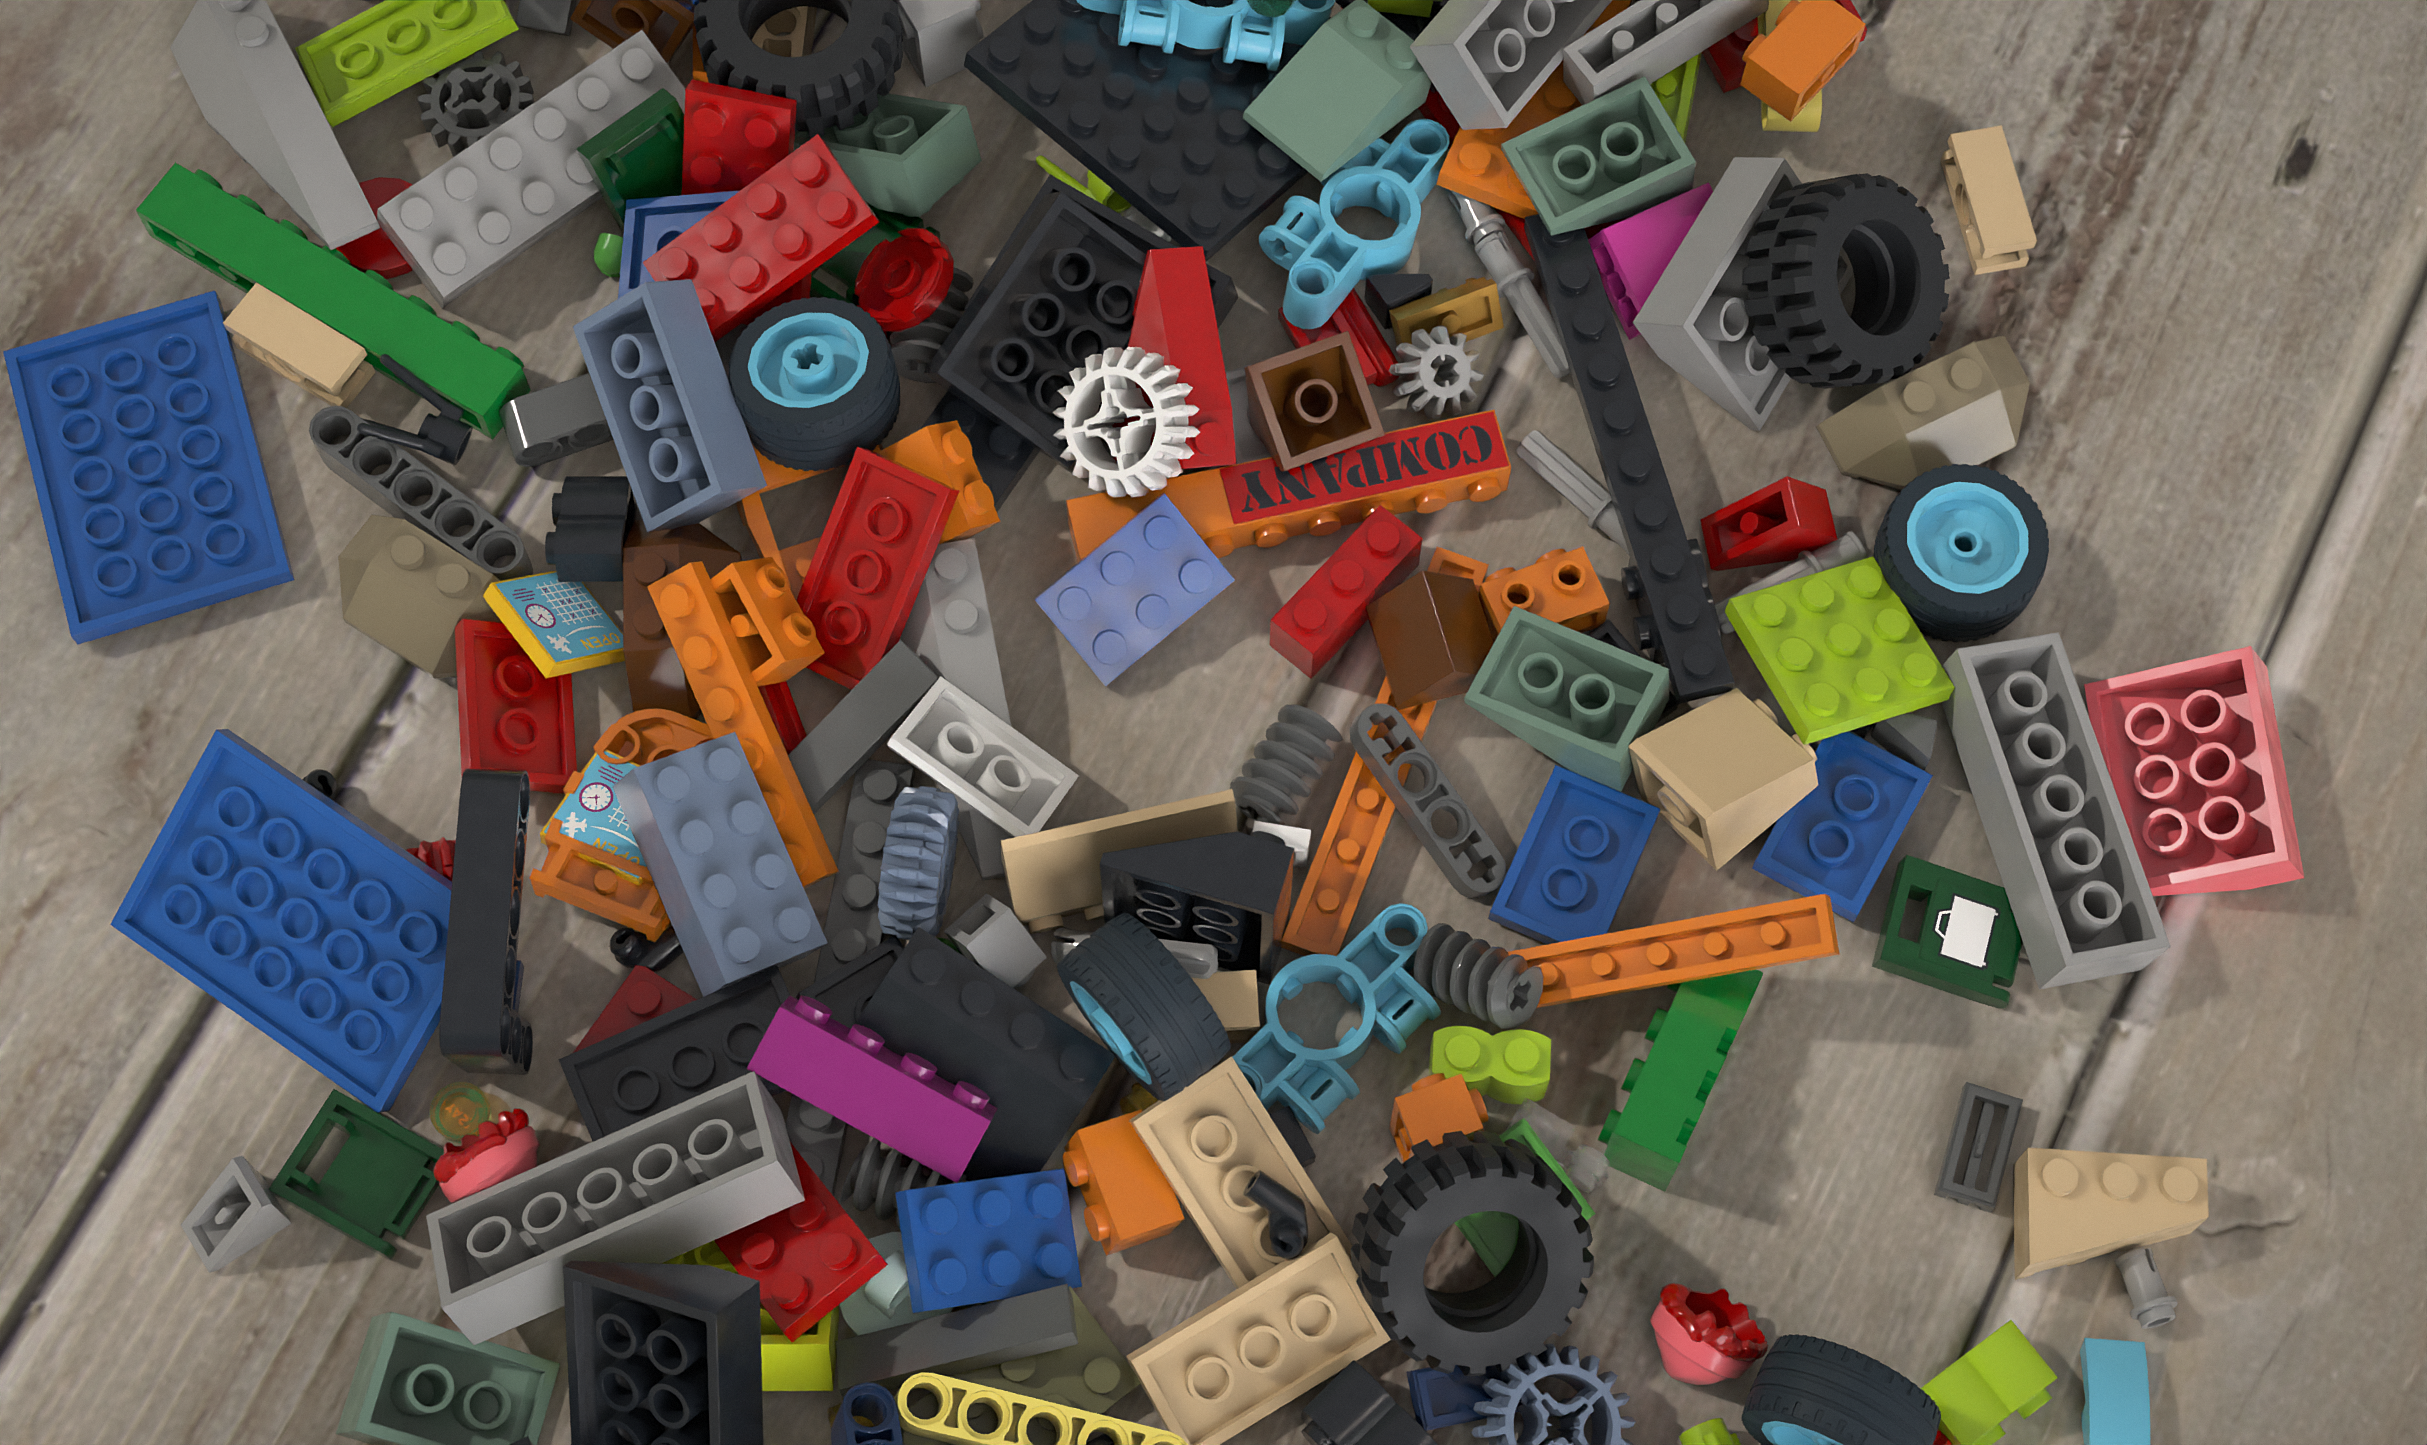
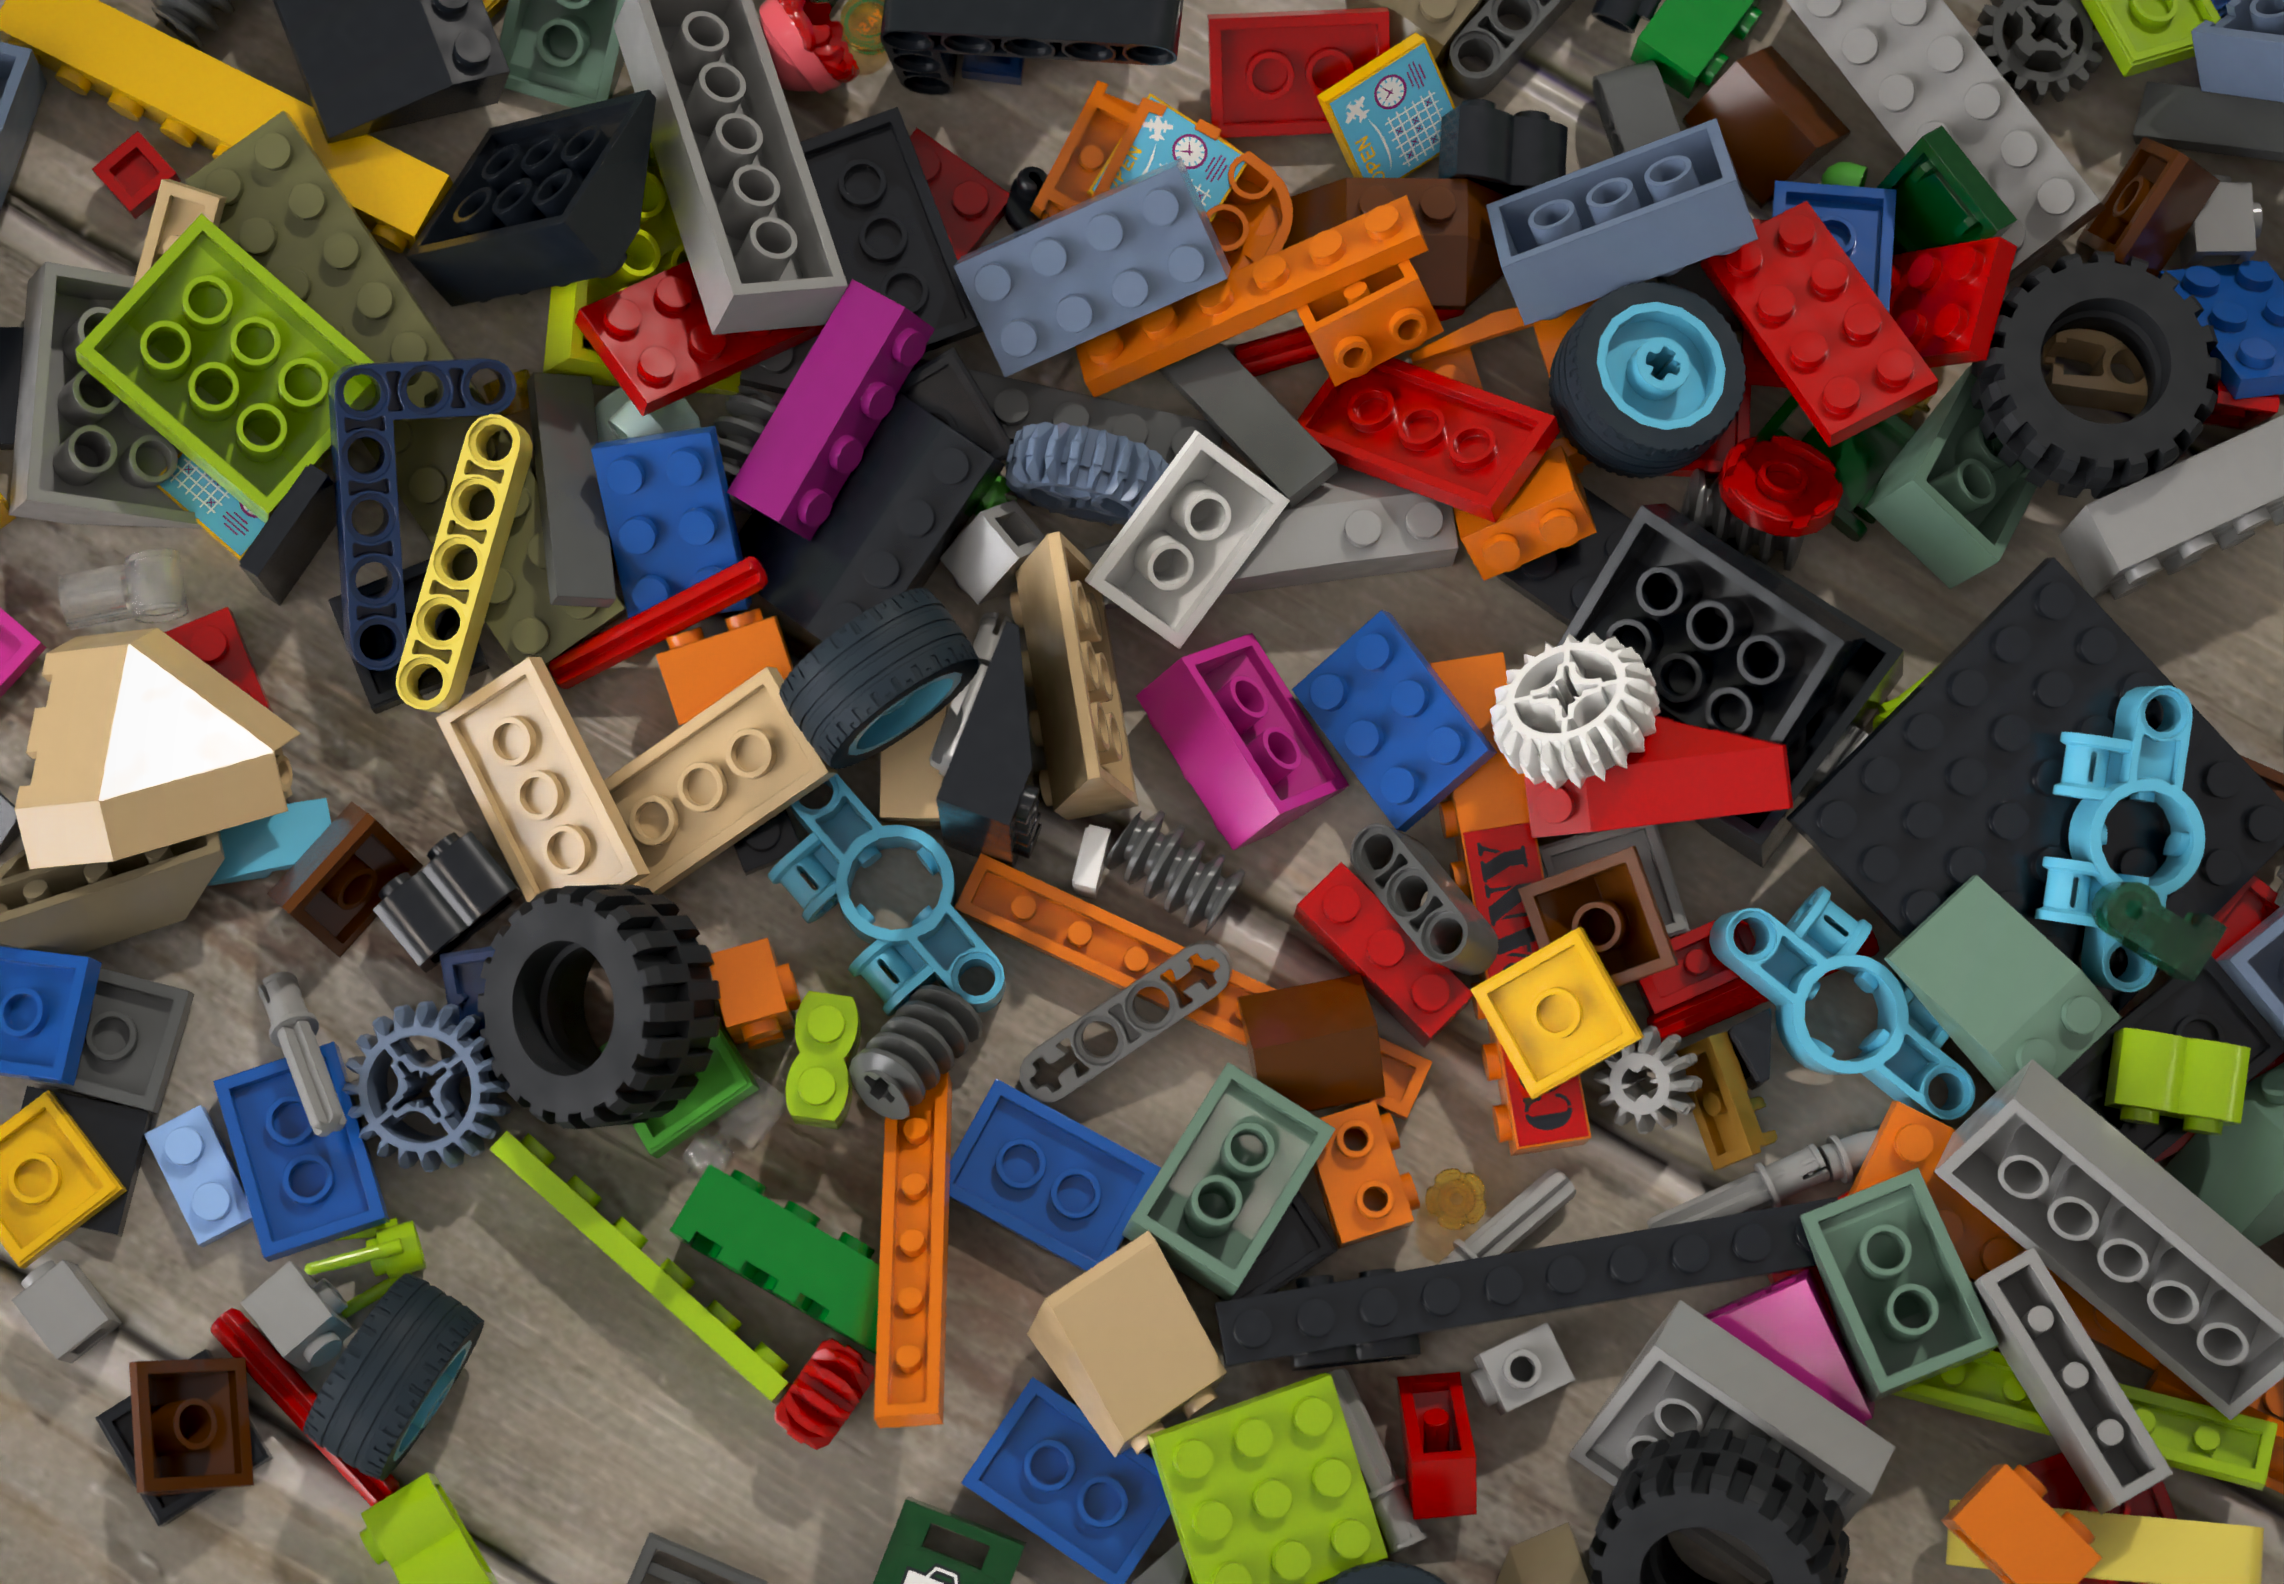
camera: 90 degrees right, 10 degrees up
black arm [1243,1170,1308,1259] -> none
hair [1650,1283,1768,1385] -> none
none -> lime plate [490,1130,791,1405]
none -> red axle [549,557,768,689]
none -> red gear [775,1338,875,1450]
none -> dark pink slope [1136,633,1350,851]
none -> dark grey beam [1350,823,1499,976]
none -> clear yellow plate [1425,1168,1487,1230]
none -> yellow tile [1470,927,1645,1100]
none -> light grey brick [1470,1322,1575,1415]
none -> reddish brown slope [1682,45,1851,208]

